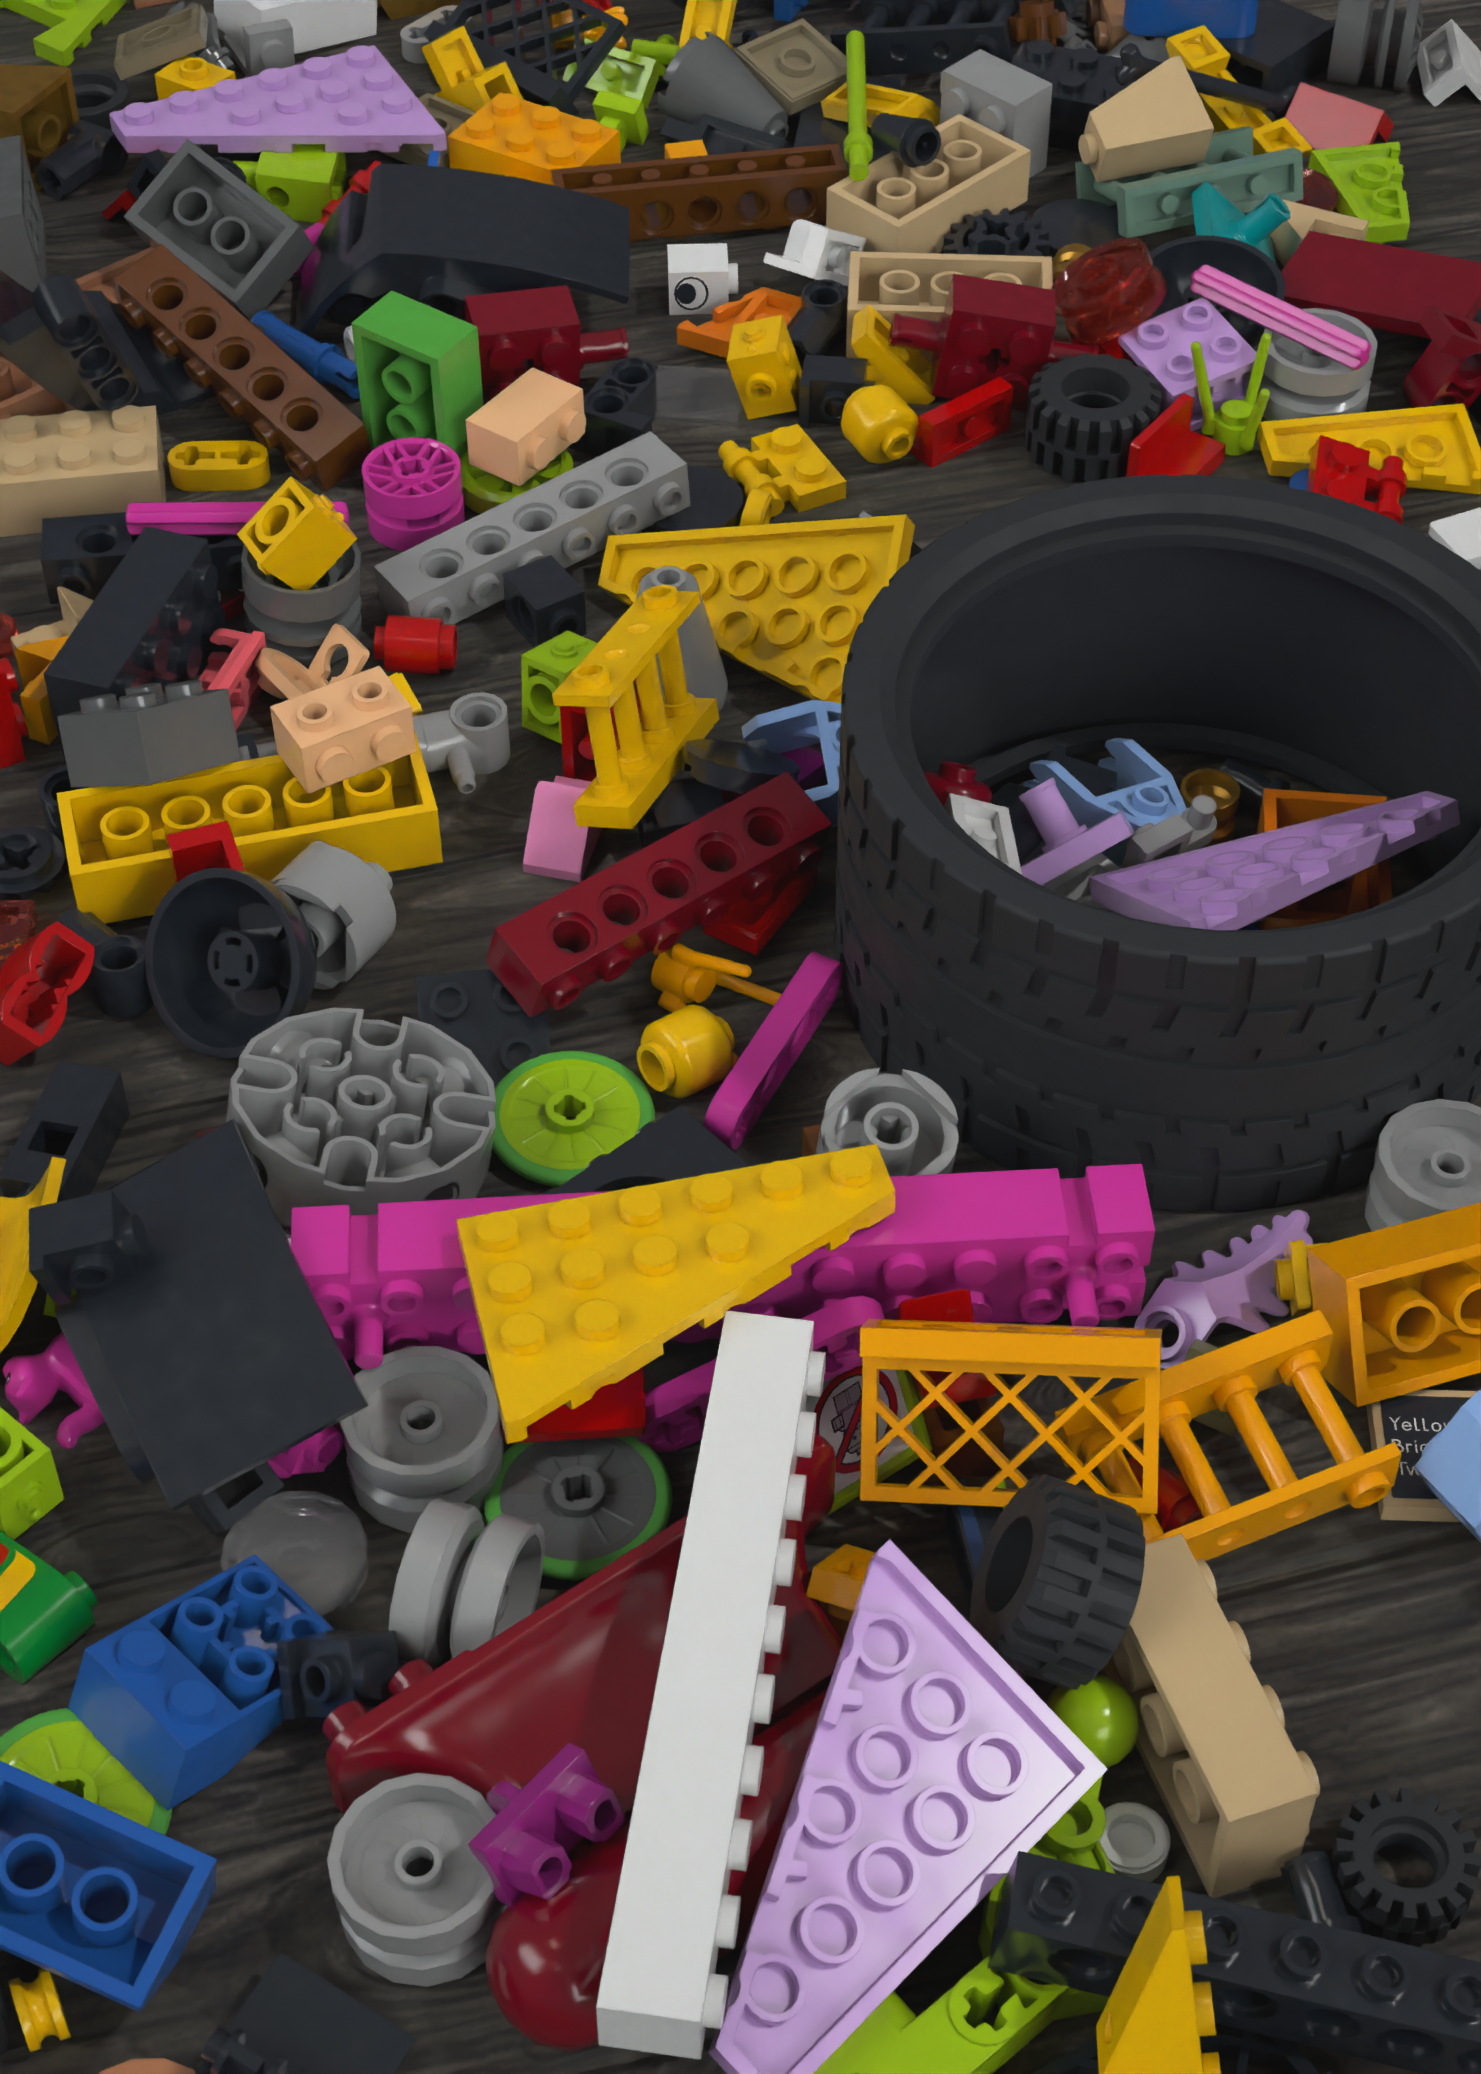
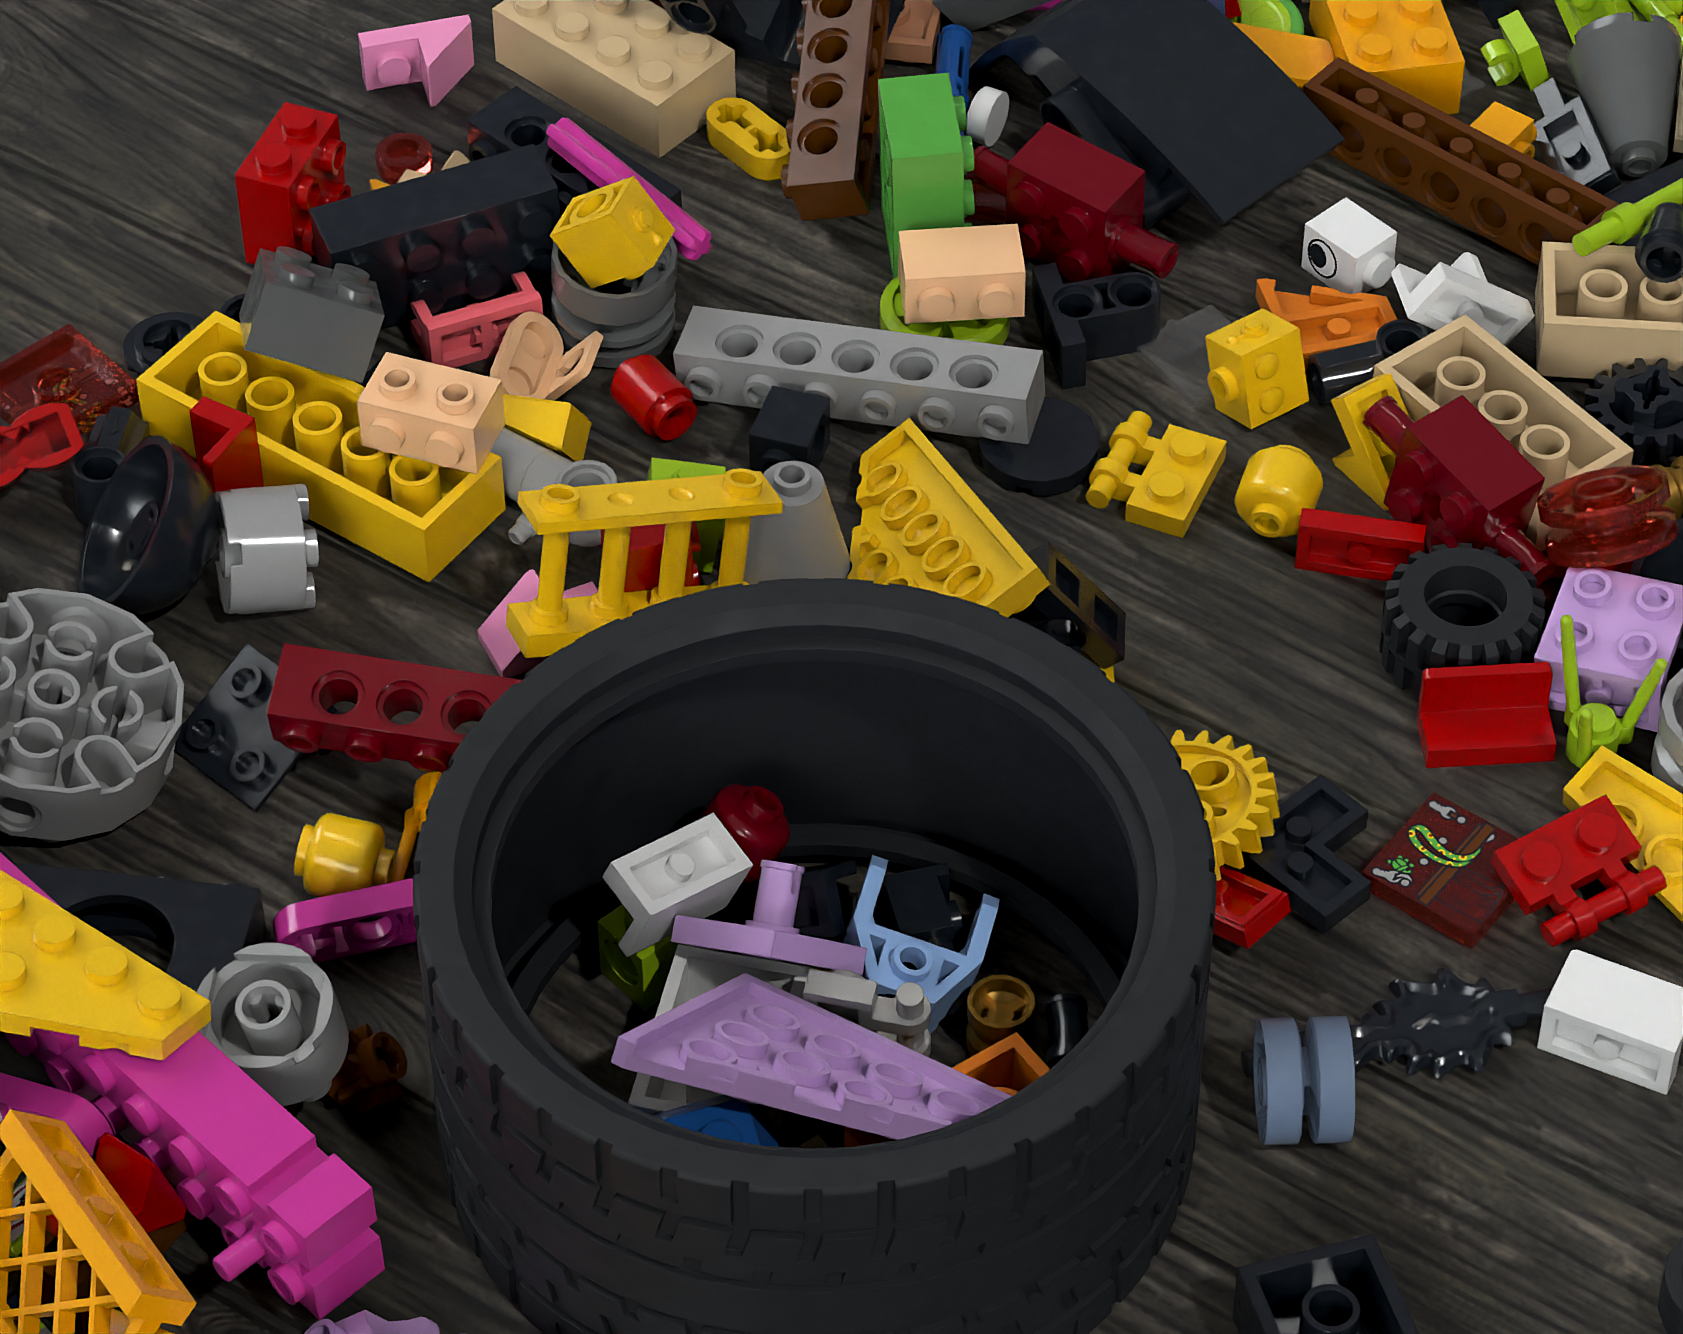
camera: 50 degrees right, 0 degrees up
dark pink wheel [362,437,465,551] -> none
lime wheel [492,1051,655,1187] -> none
yellow tile [740,488,774,526] -> none
black brick [799,354,876,429] -> none

